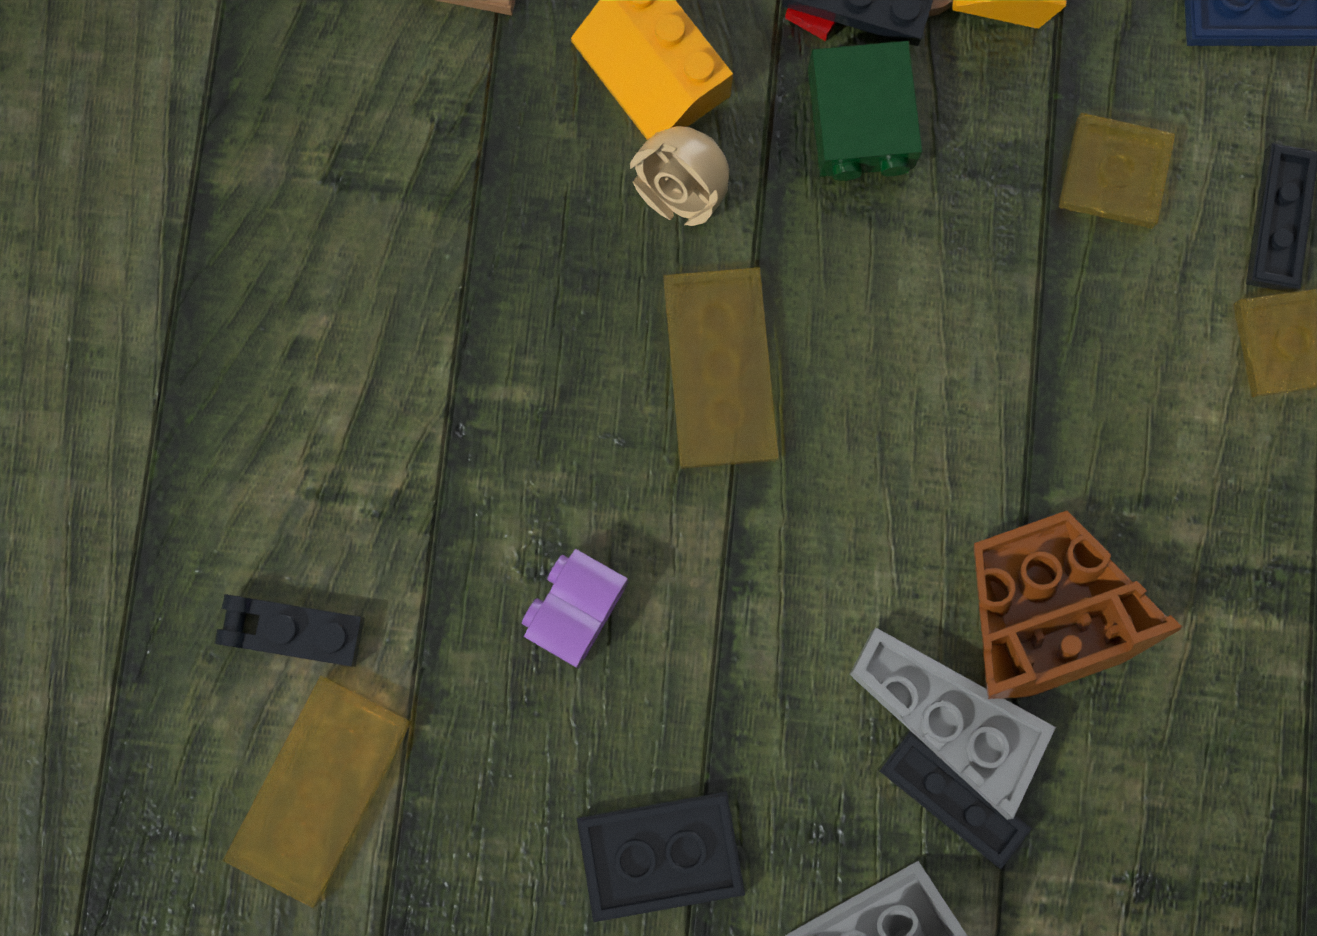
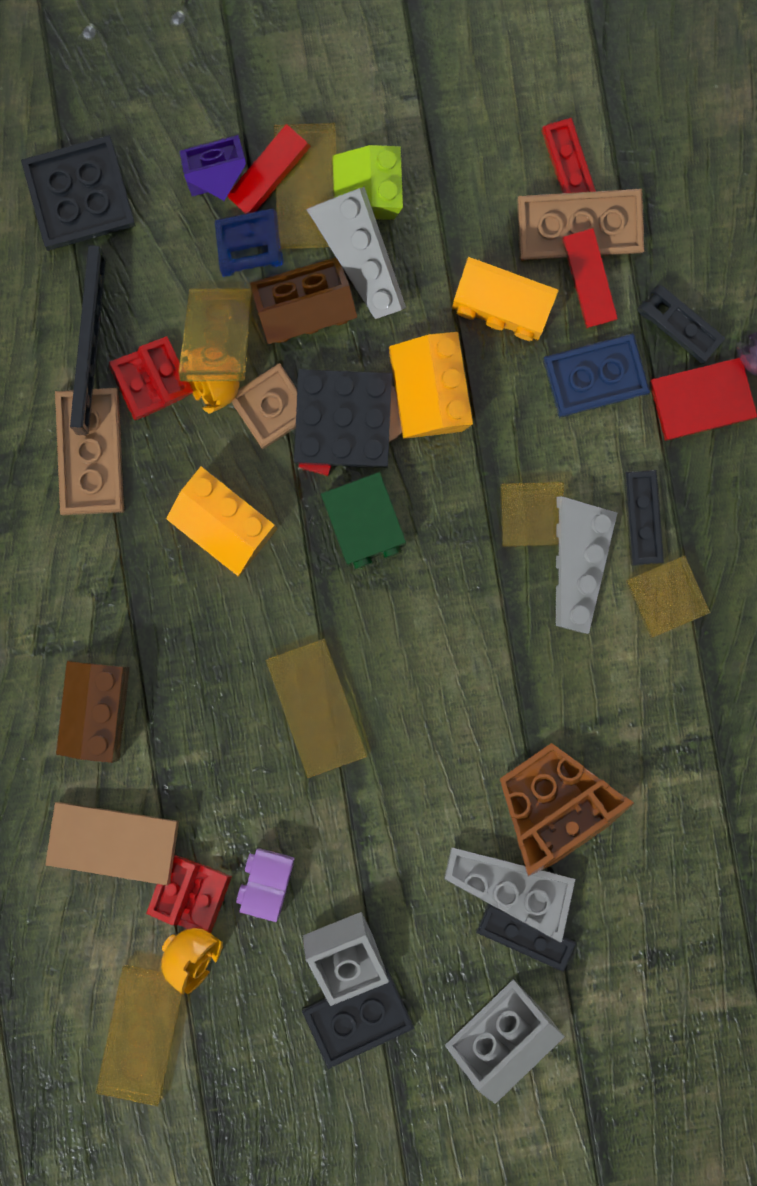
camera: 10 degrees left, 5 degrees up
black plate [214,594,365,667] -> none
tan cylinder [630,126,729,226] -> none
none -> medium nougat tile [45,802,179,885]
none -> reddish brown slope [56,661,130,763]
none -> red slope [146,855,232,933]
none -> light orange cylinder [161,928,223,995]
none -> light grey slope [303,912,389,1006]
none -> light grey wing [556,496,617,634]

